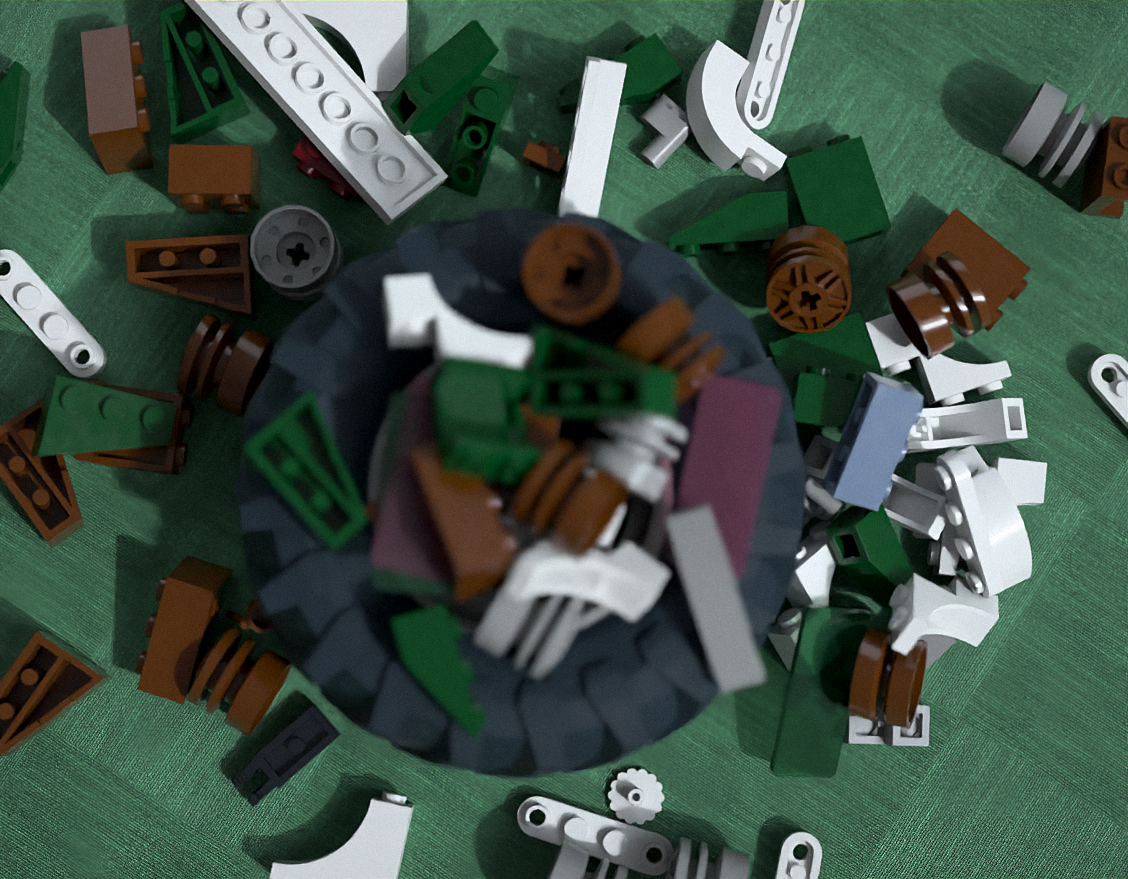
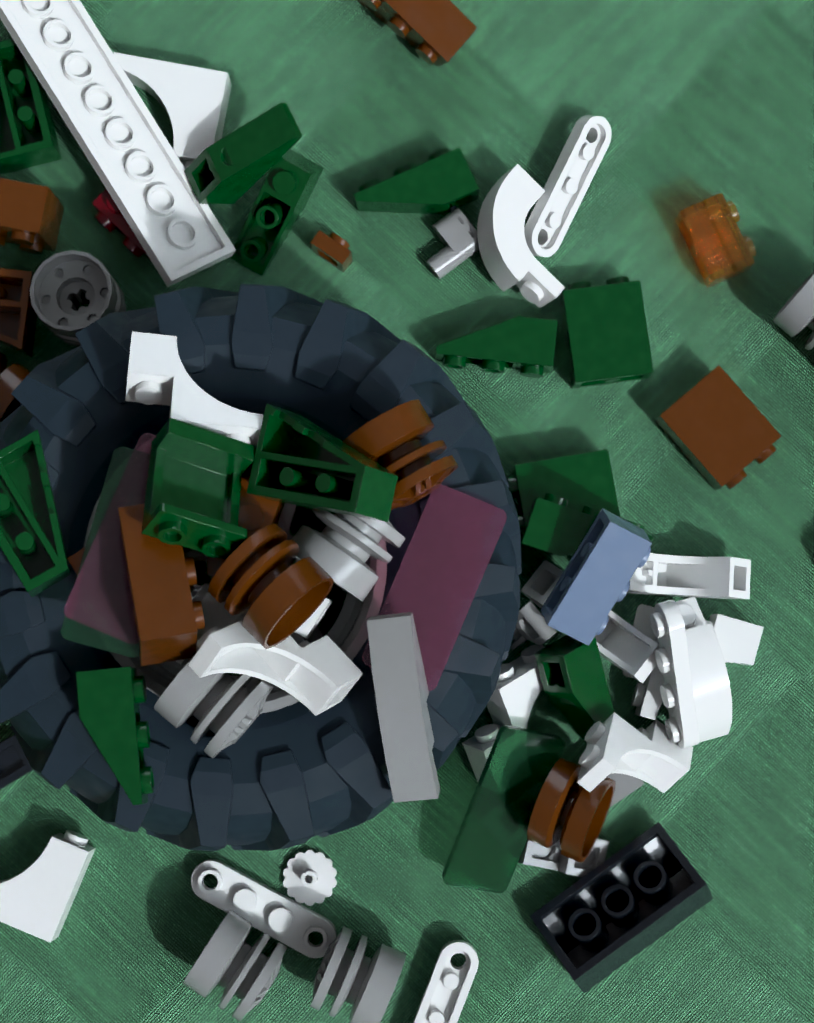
camera: 15 degrees right, 0 degrees up
reddish brown wheel [523,224,621,327] -> none
white fence [557,56,627,217] -> none
reddish brown wheel [765,225,852,334] -> none
white arch [864,313,1012,407] -> none
reddish brown wheel [885,250,991,360] -> none
none -> black slope [530,822,713,993]
none -> clear orange brick [675,193,756,288]

